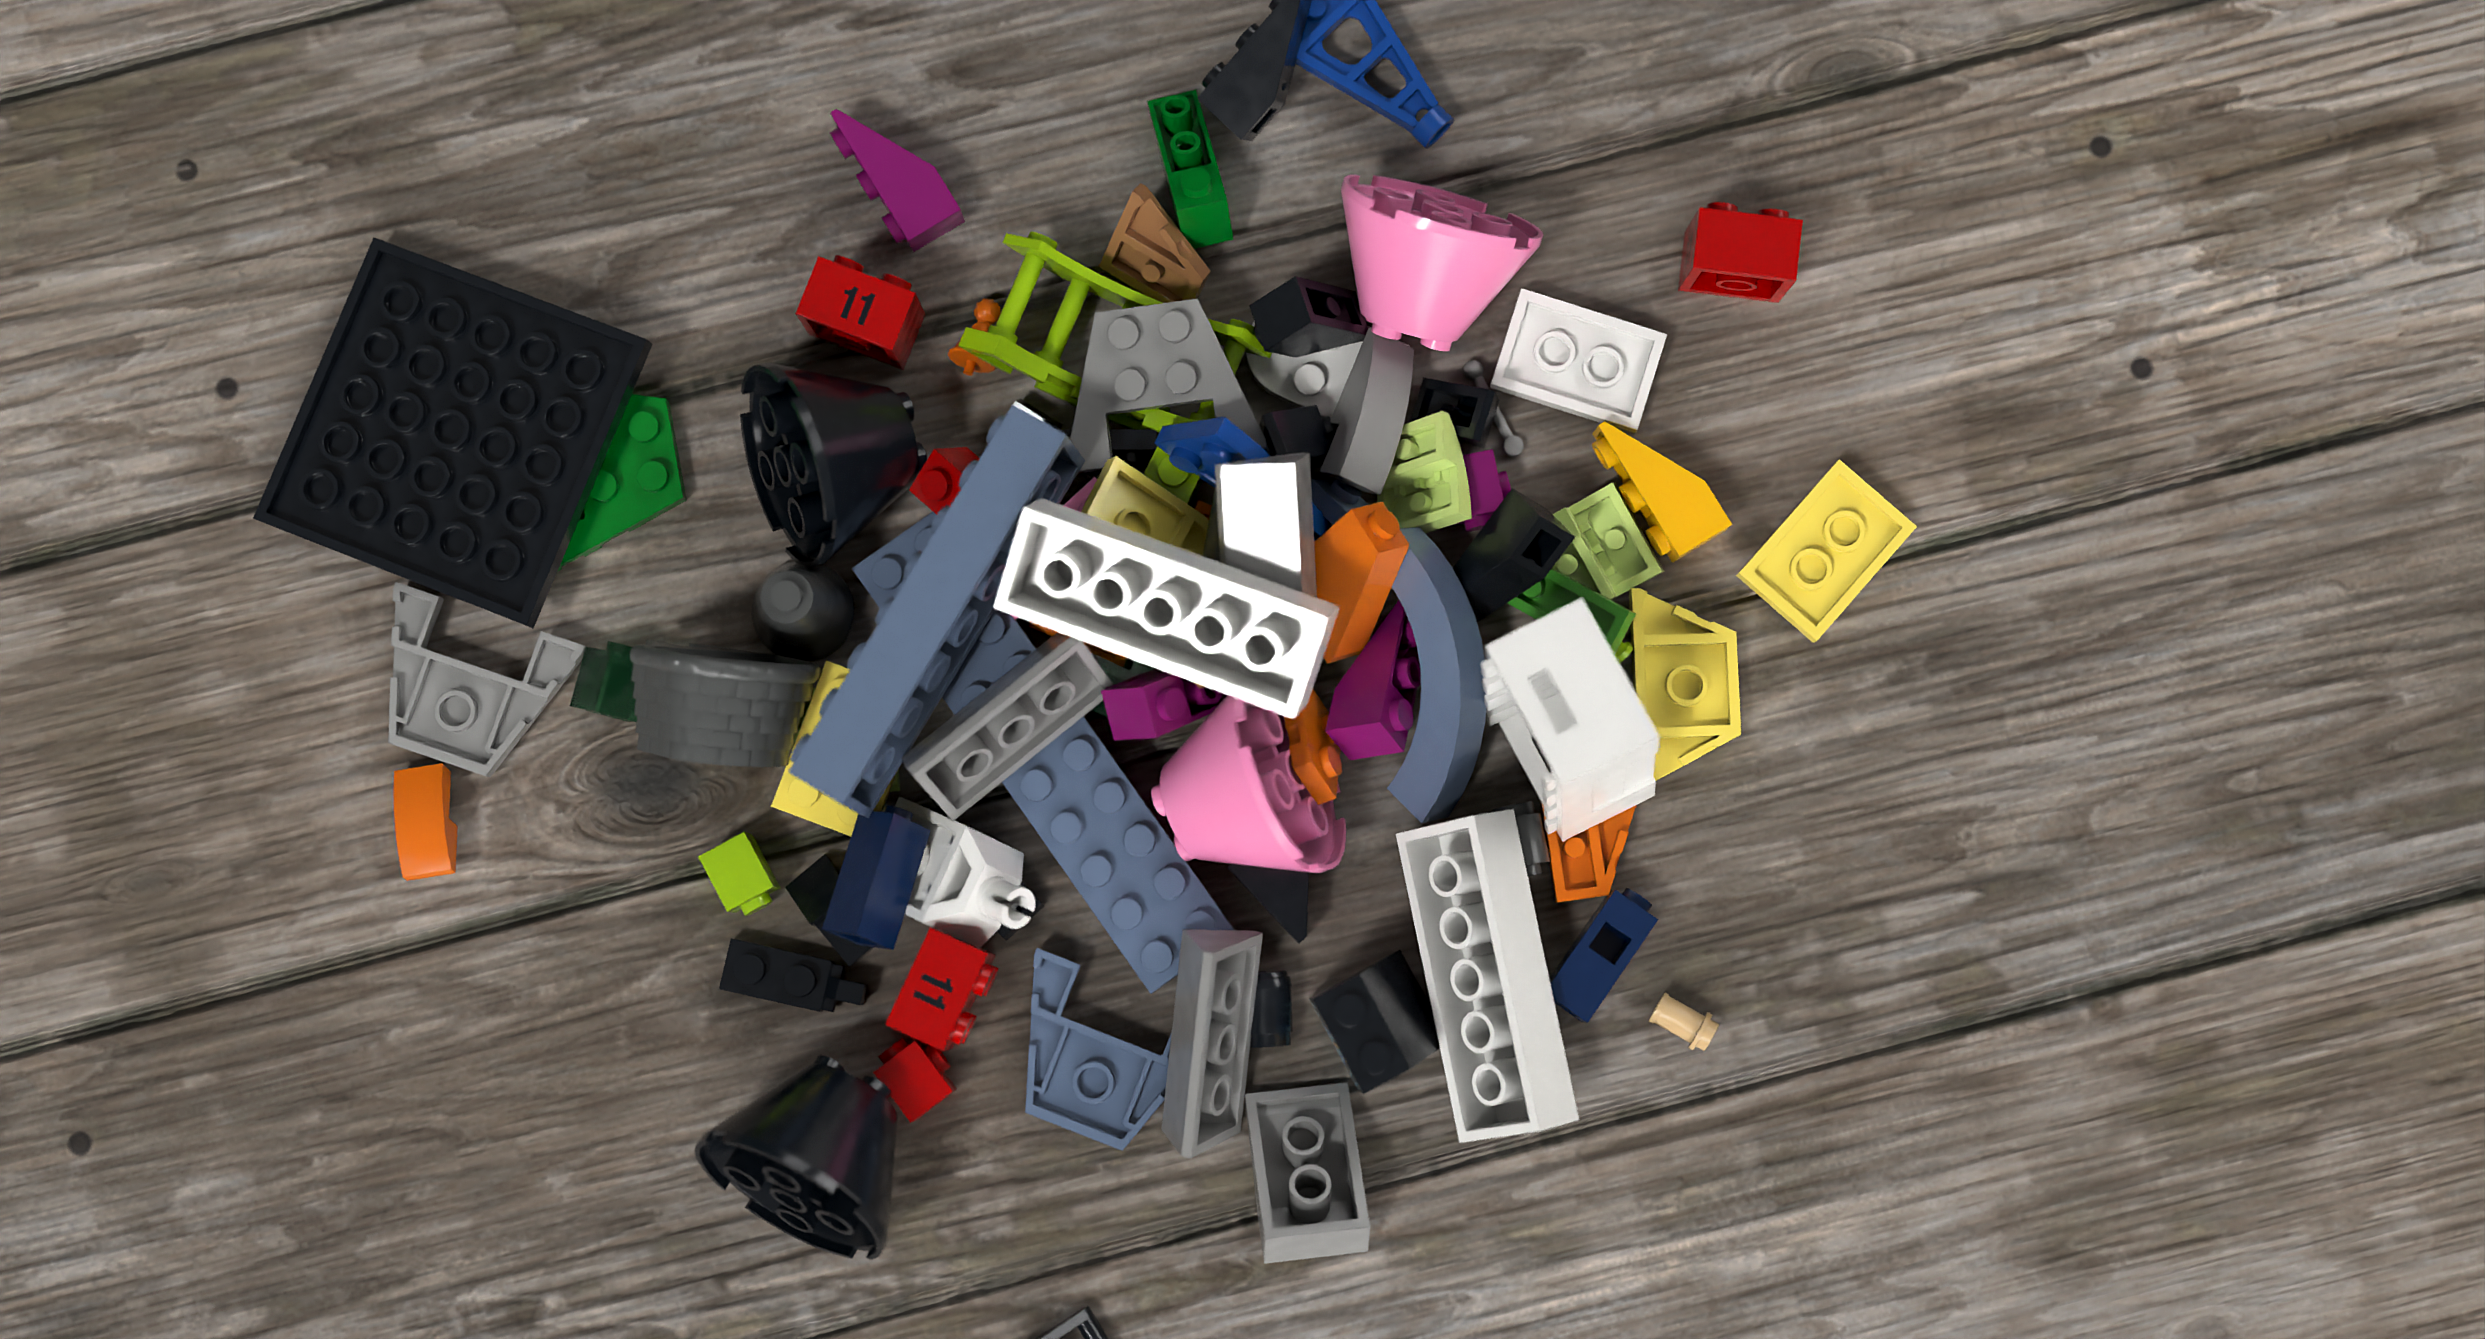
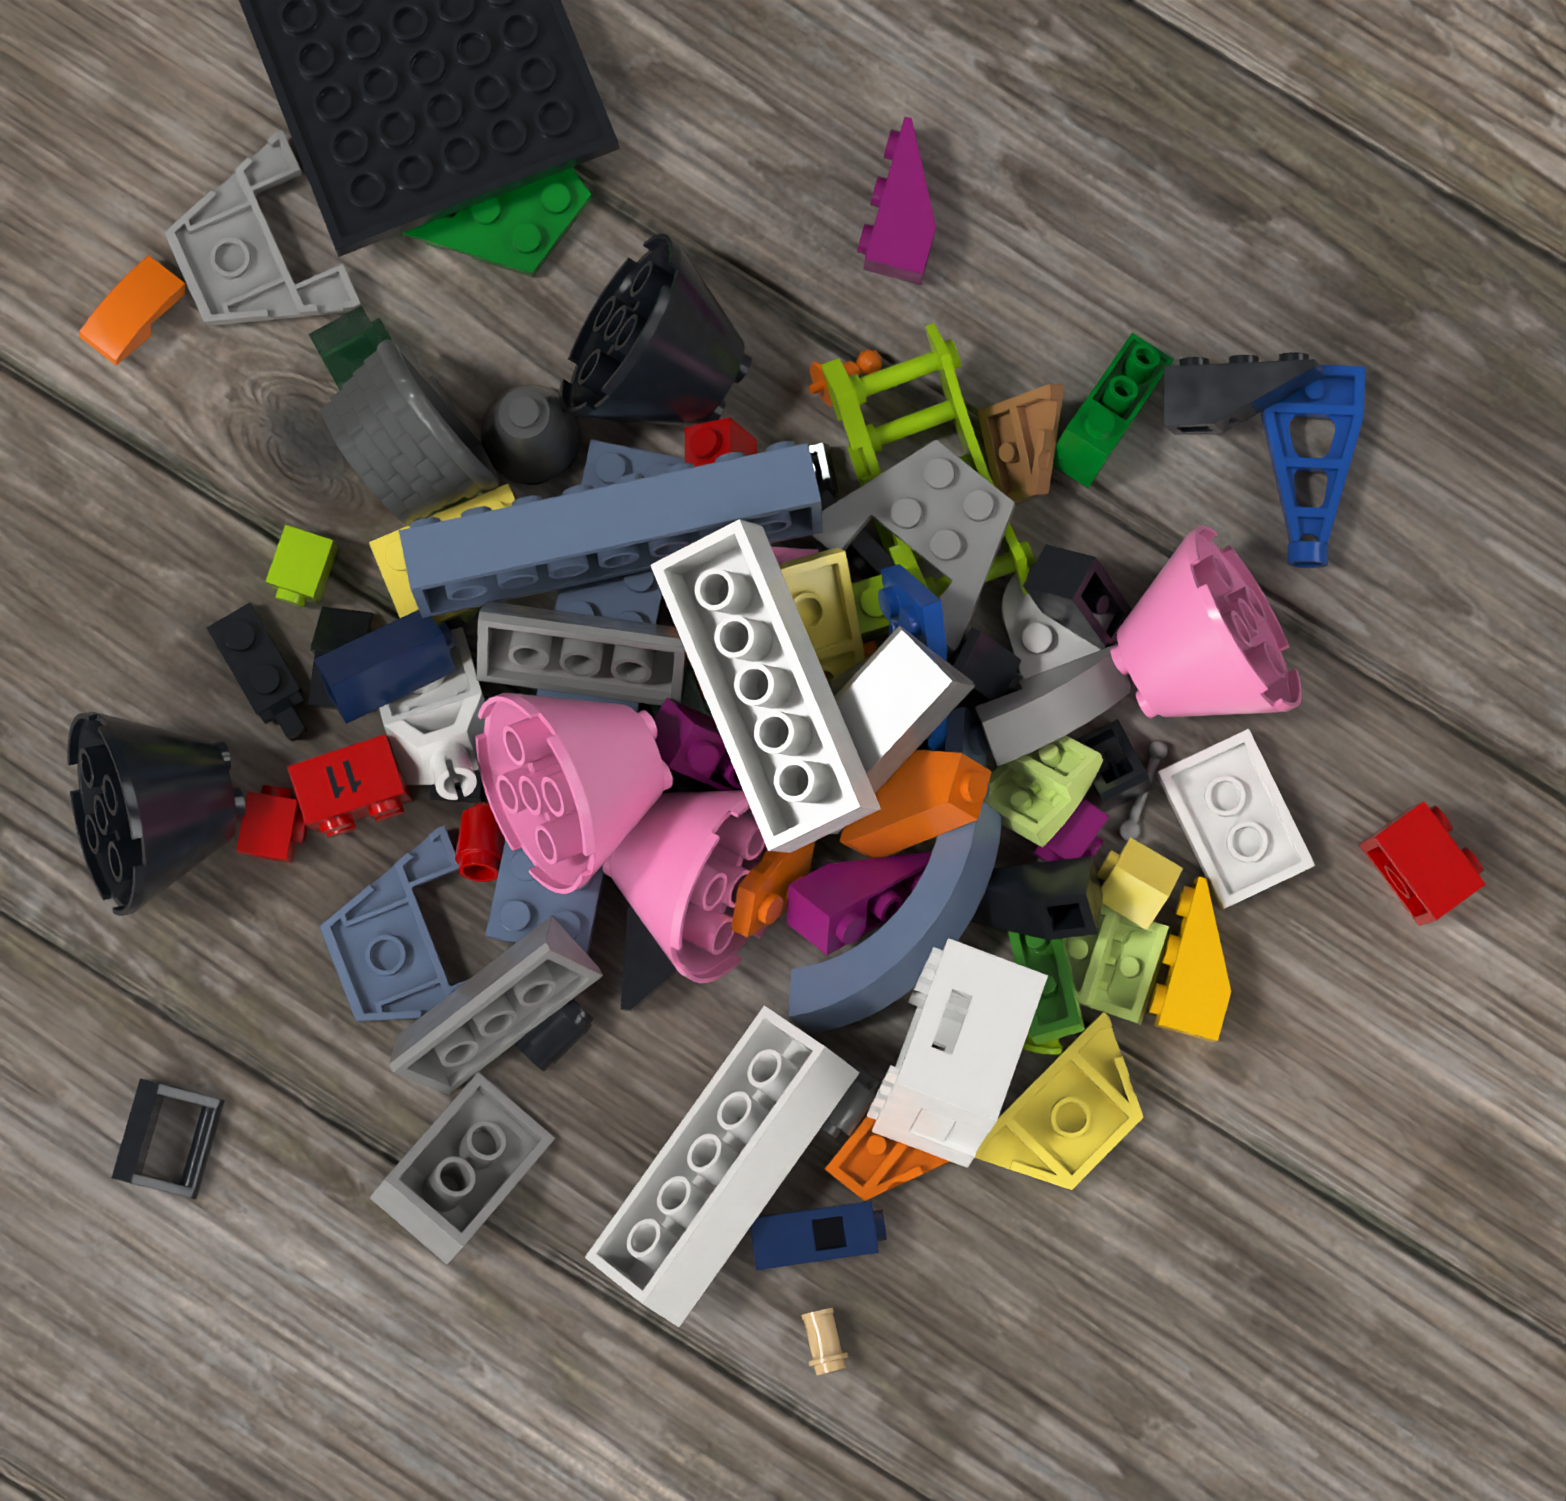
camera: 45 degrees right, 0 degrees up
red brick [795,255,925,370] -> none
black slope [1309,950,1440,1095] -> none
light yellow plate [1736,459,1917,643] -> none
none -> red brick [455,803,506,882]
none -> bright pink cone [475,693,673,894]
none -> light yellow brick [1097,837,1183,930]

